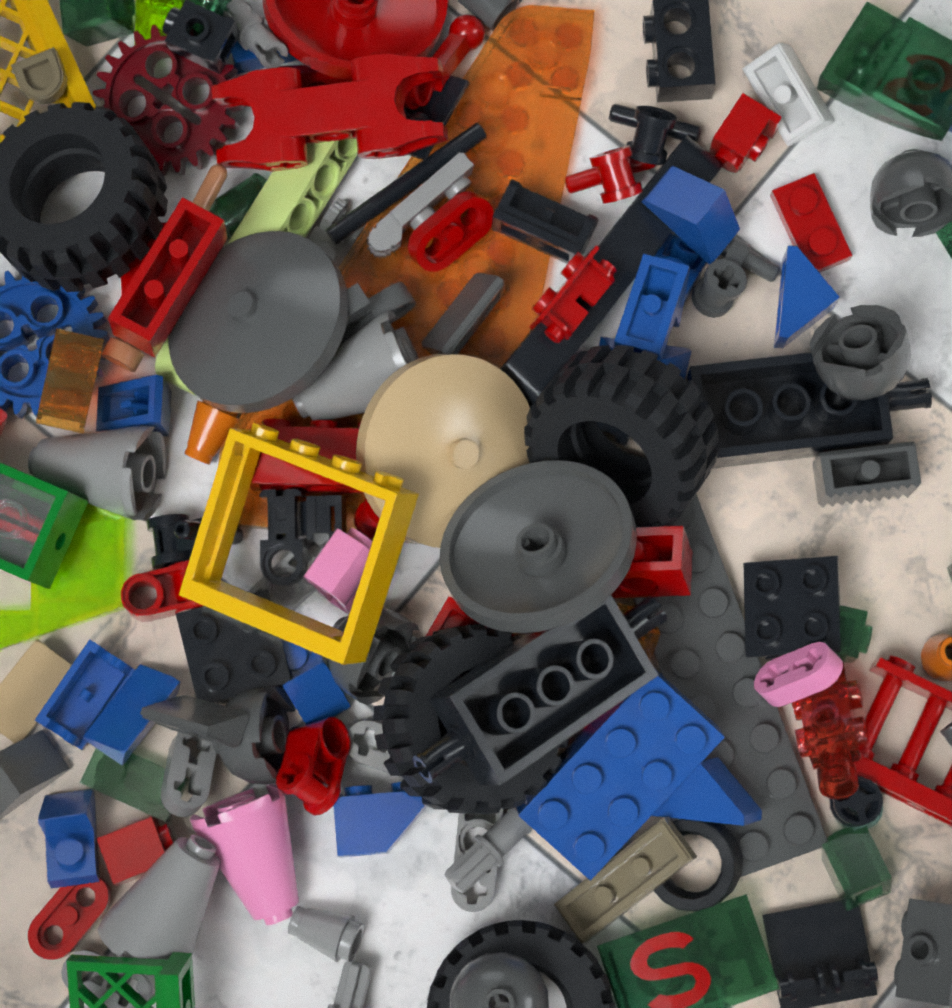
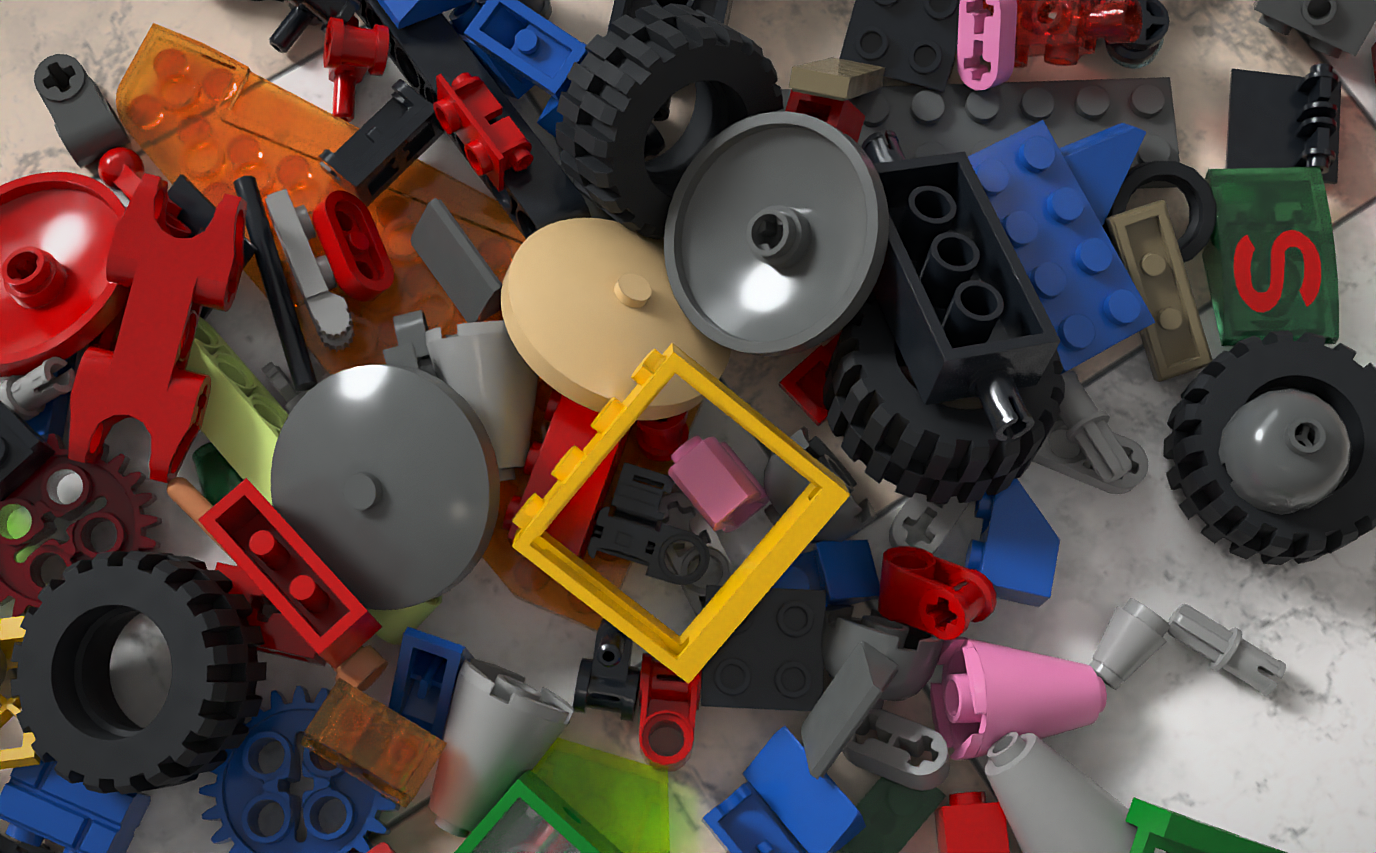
camera: 75 degrees left, 5 degrees down
orange cone [184,400,241,465] -> none
clear green brick [822,826,892,911] -> none
none -> dark tan tile [789,57,885,101]

